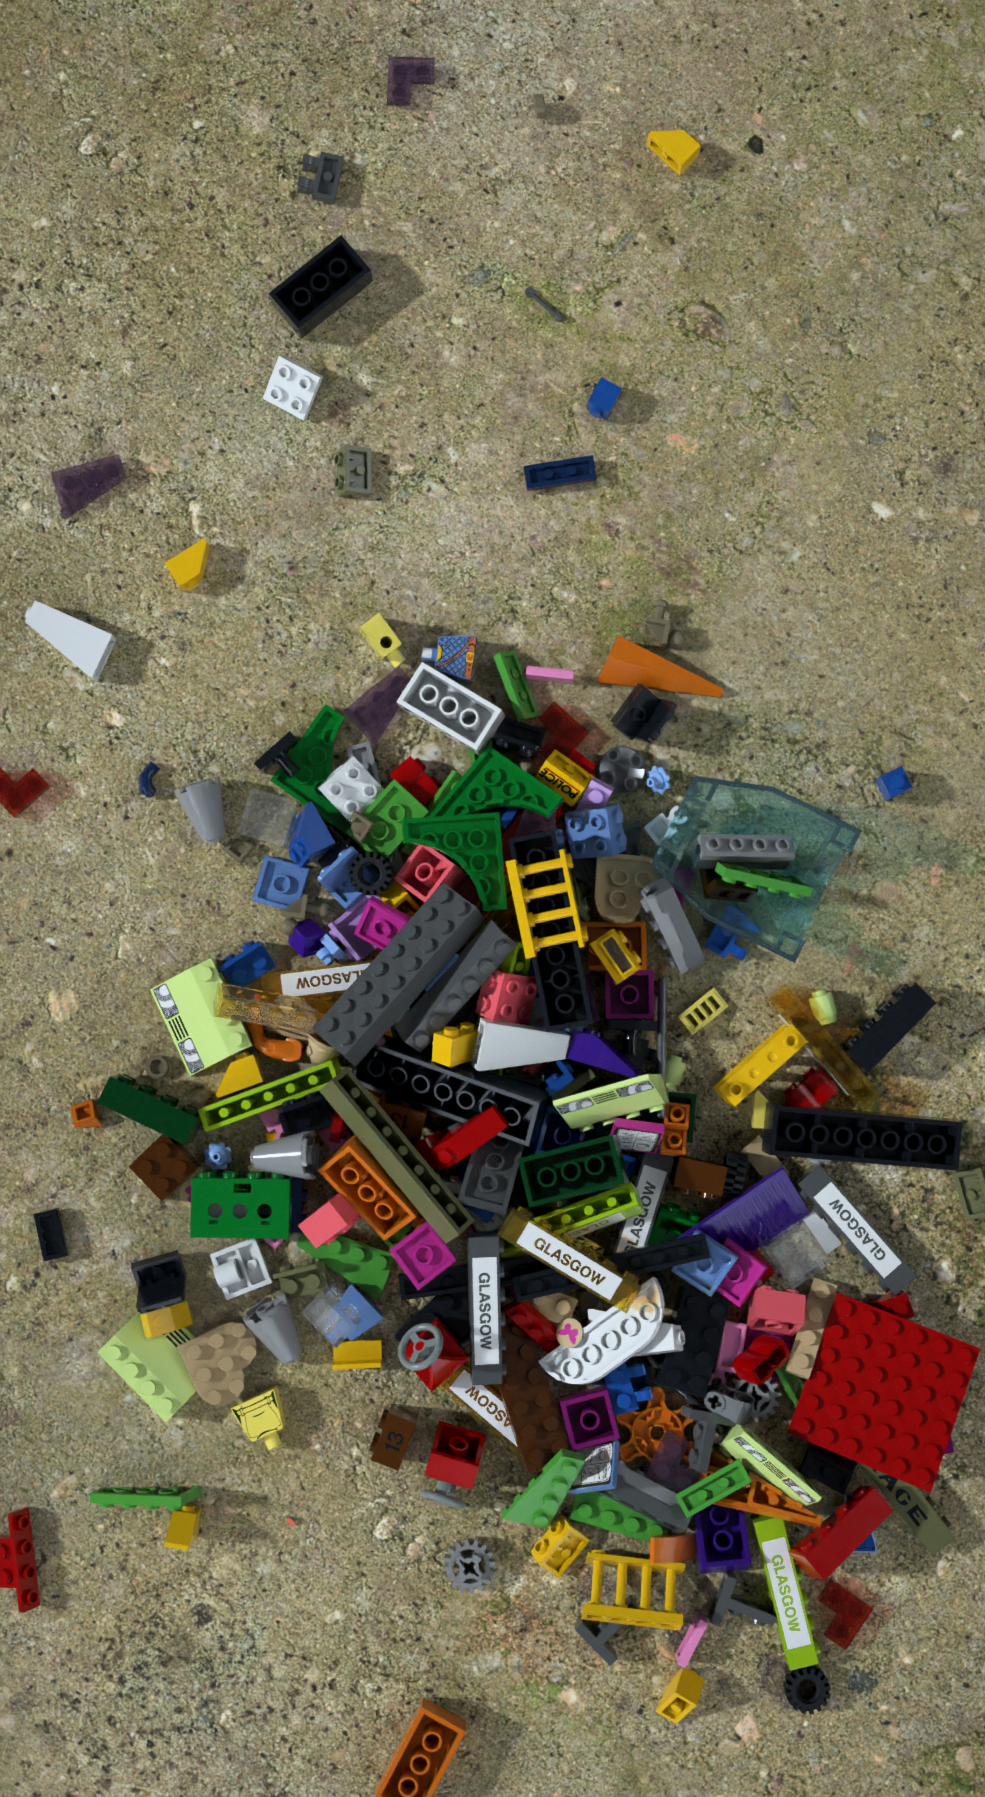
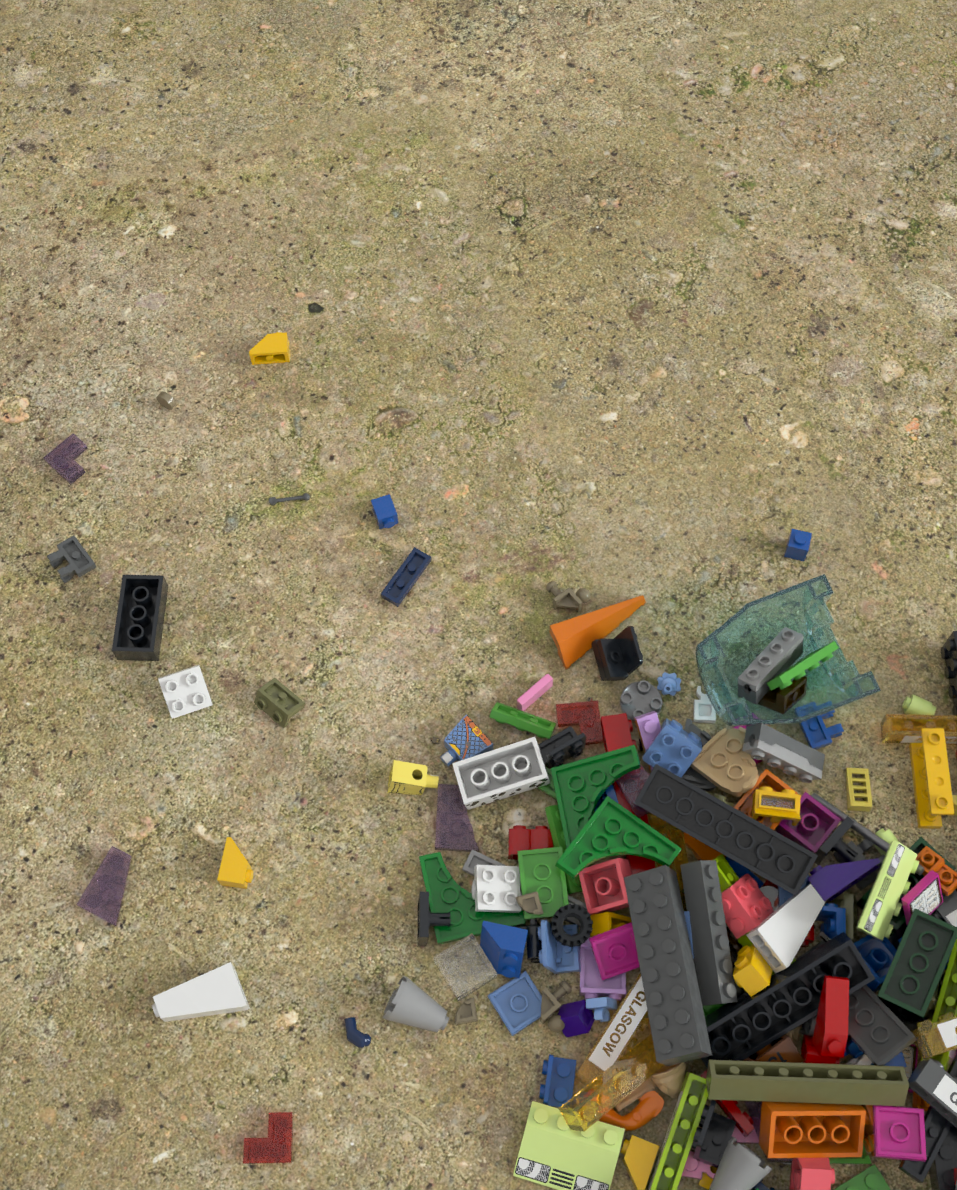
camera: 50 degrees left, 20 degrees down
yellow fence [505,849,589,959] -> none
yellow panel [535,749,593,807] -> none

